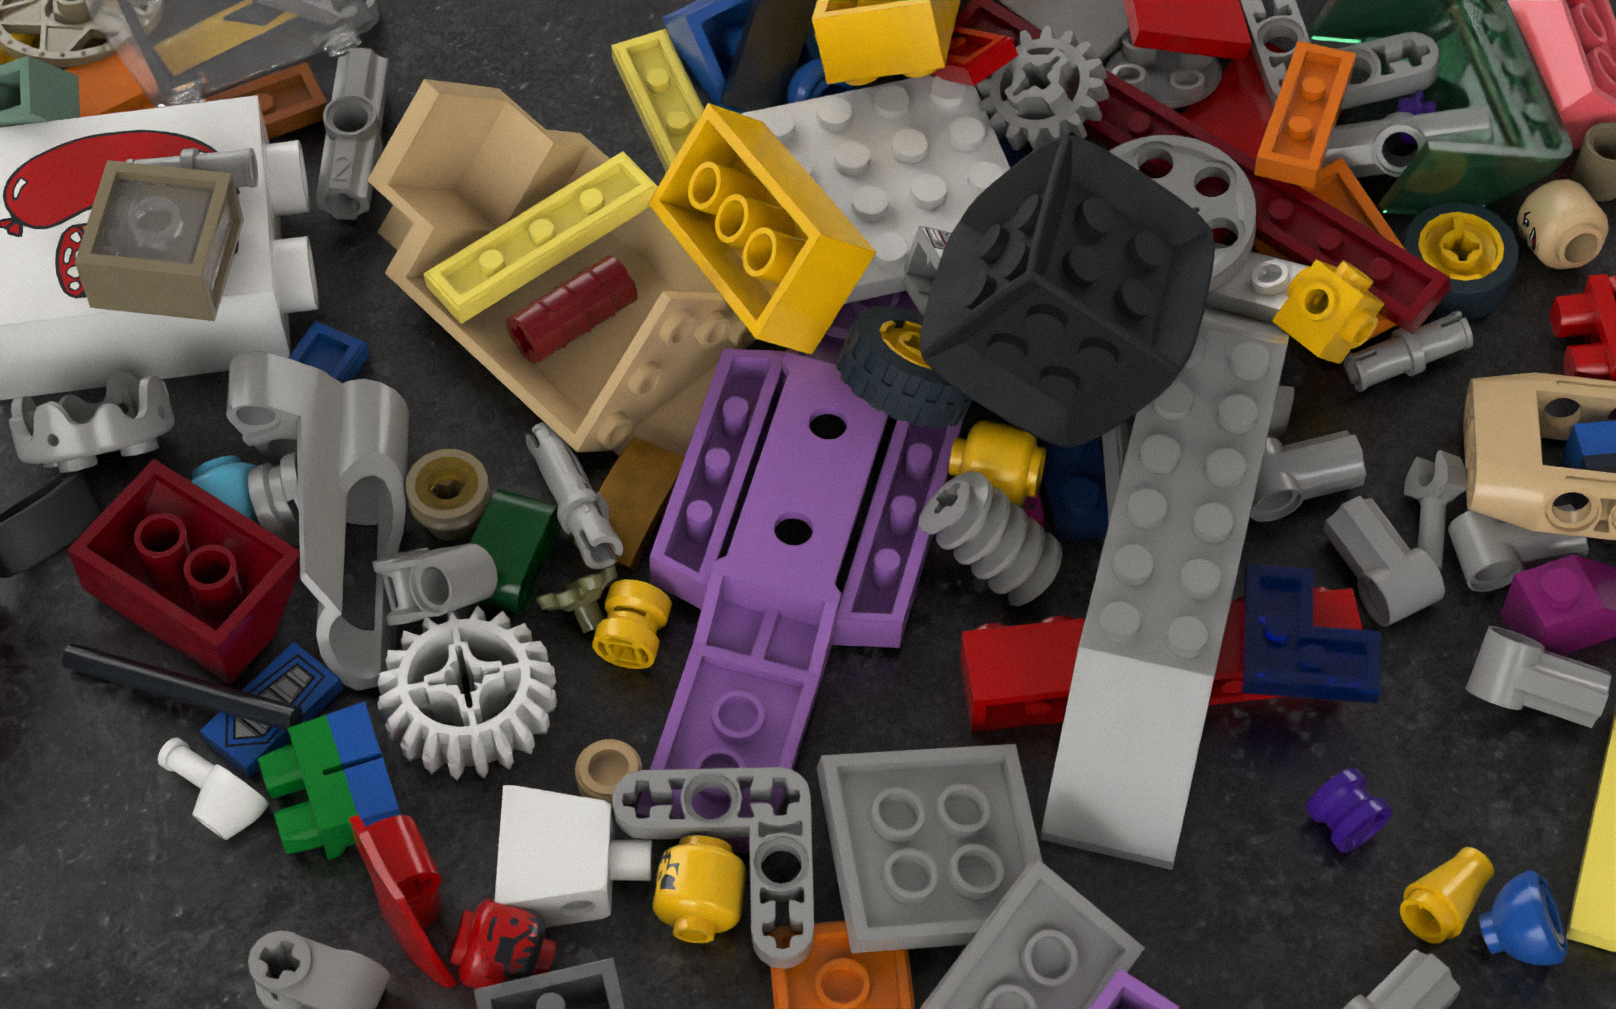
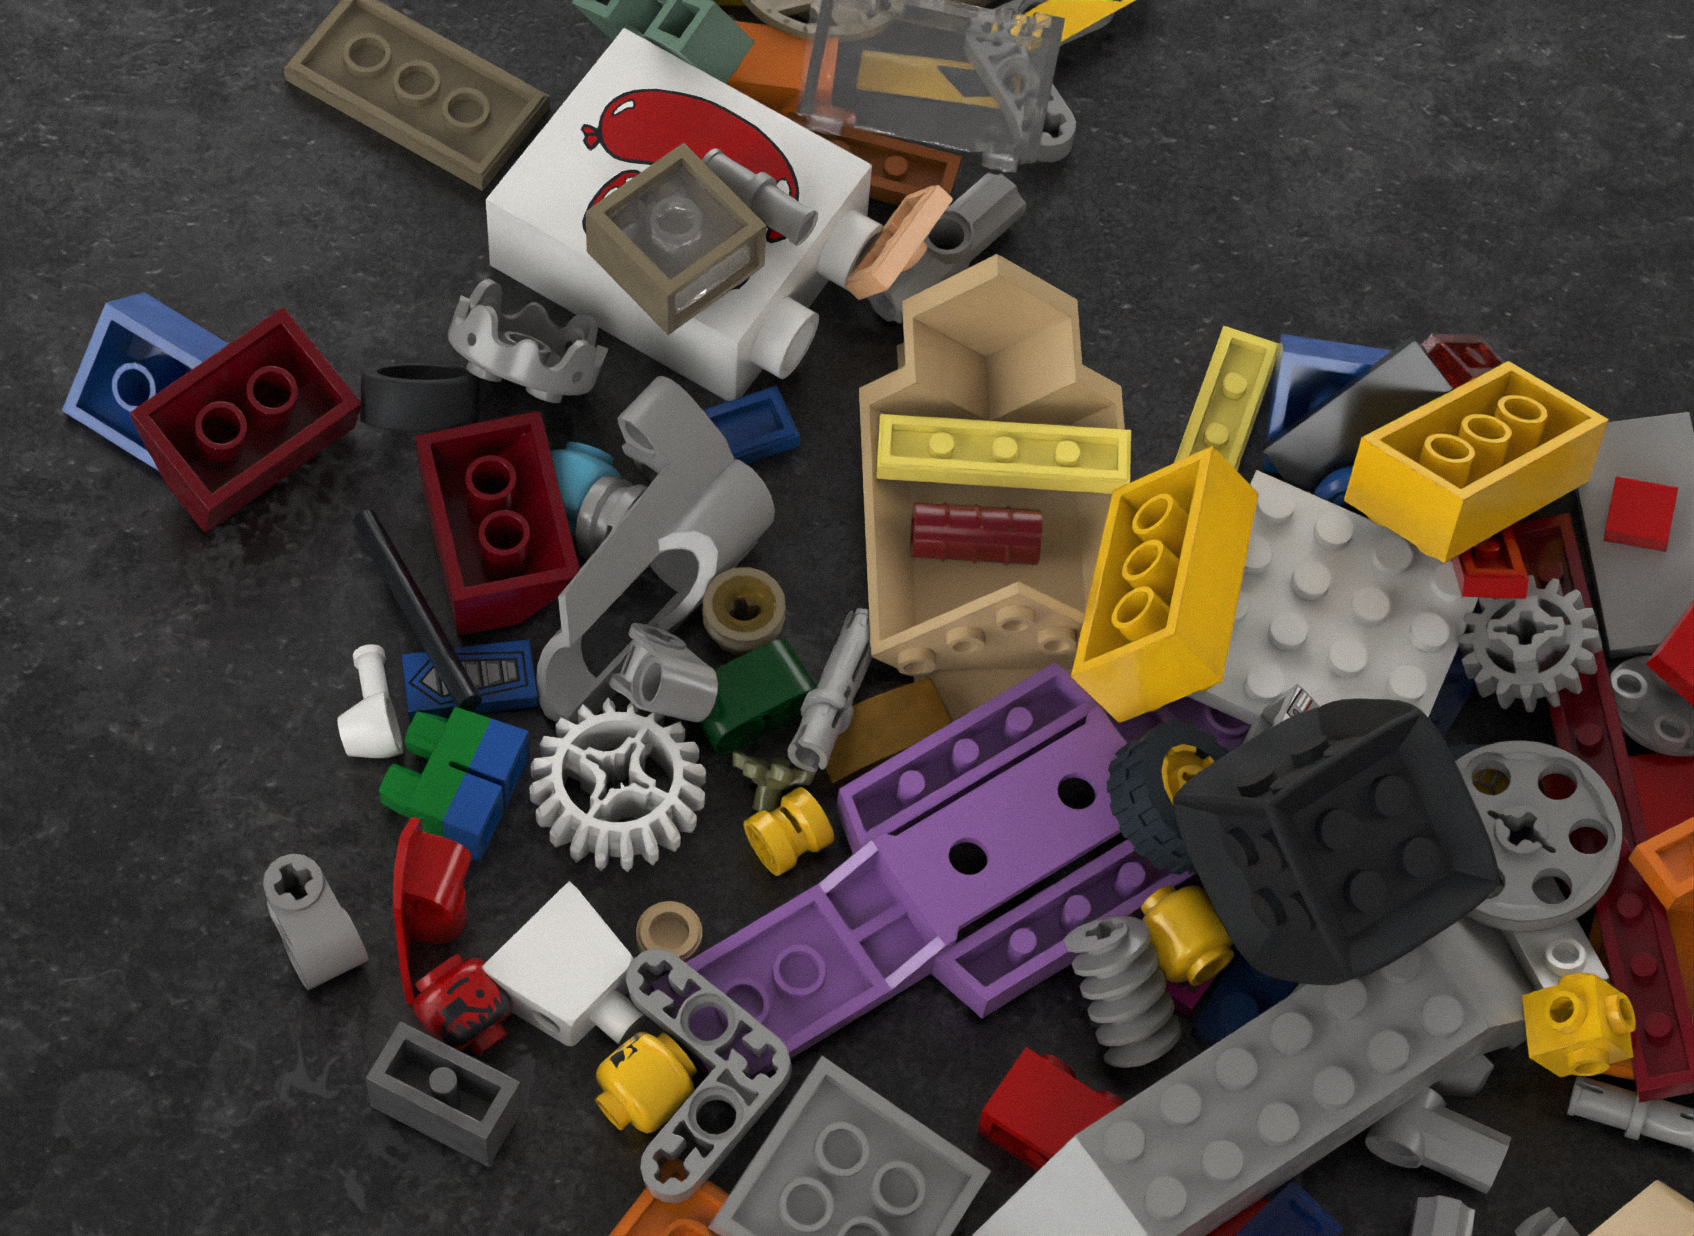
camera: 35 degrees right, 5 degrees up
none -> light nougat plate [844,185,953,300]

